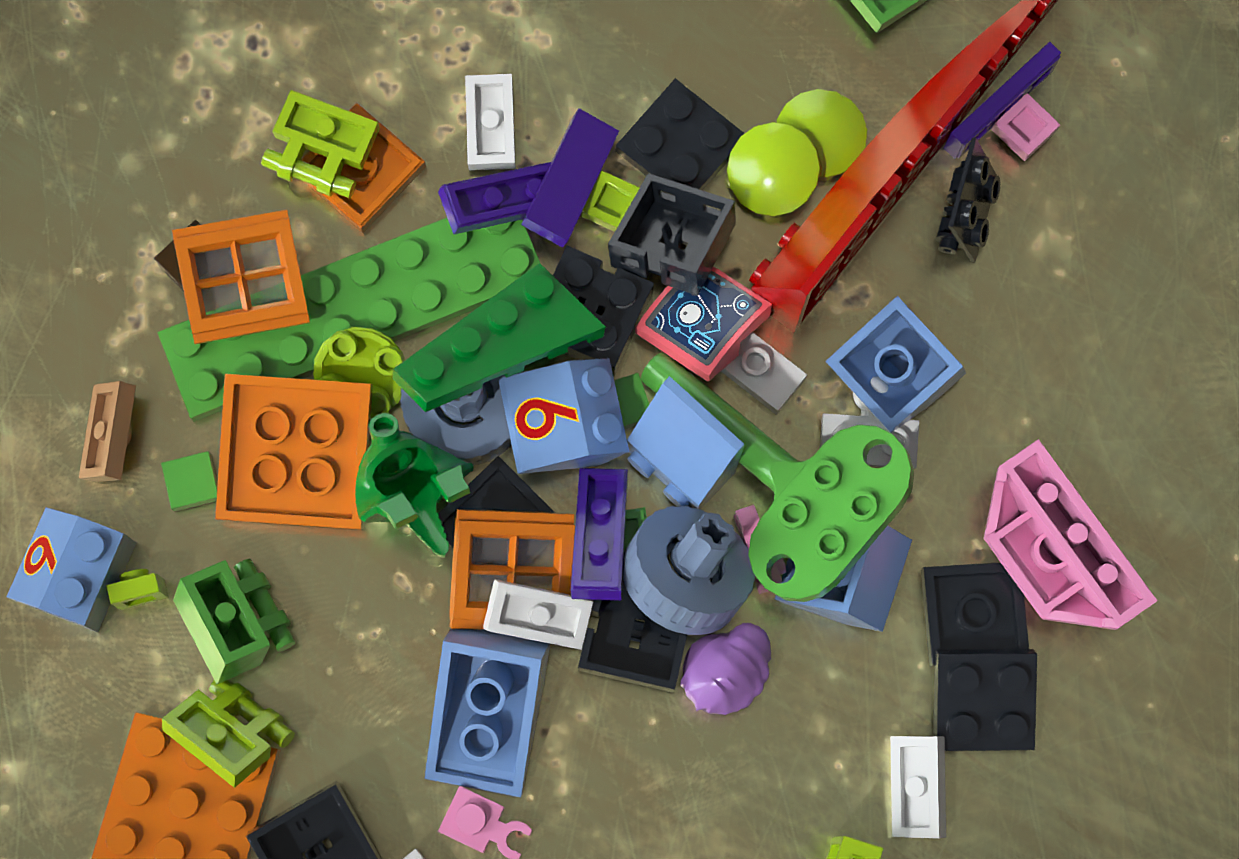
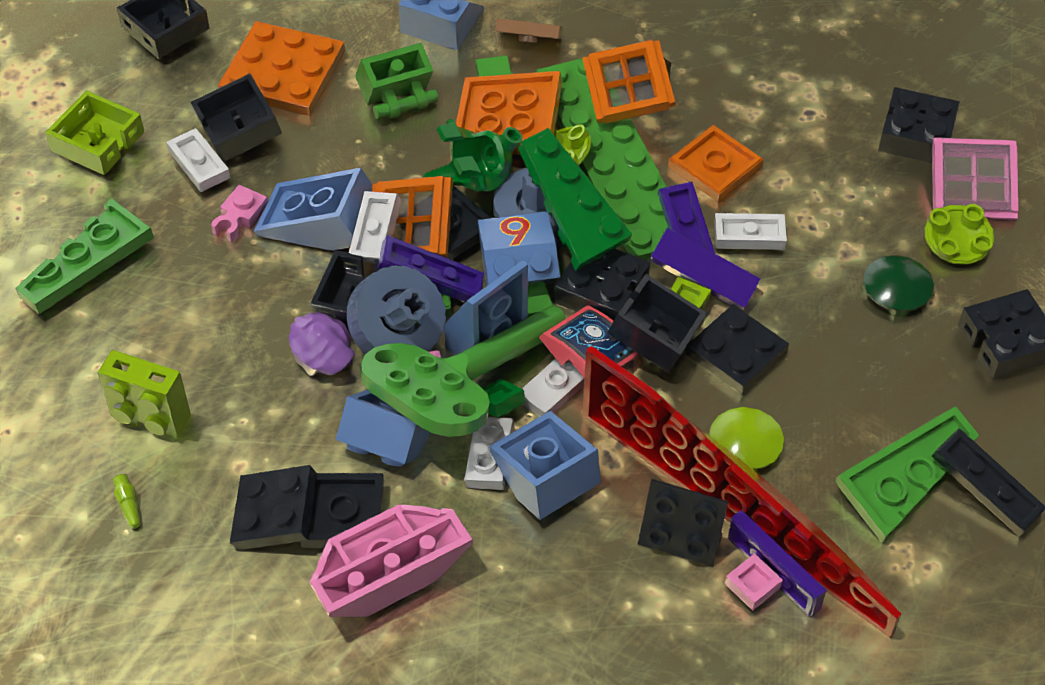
camera: 95 degrees right, 25 degrees down
lime plate [106,569,169,610] -> none
lime plate [162,680,295,788] -> none
lime plate [261,90,380,199] -> none
lime dish [727,122,822,217] -> none
white plate [890,736,946,839] -> none
none -> green plate [482,378,526,418]

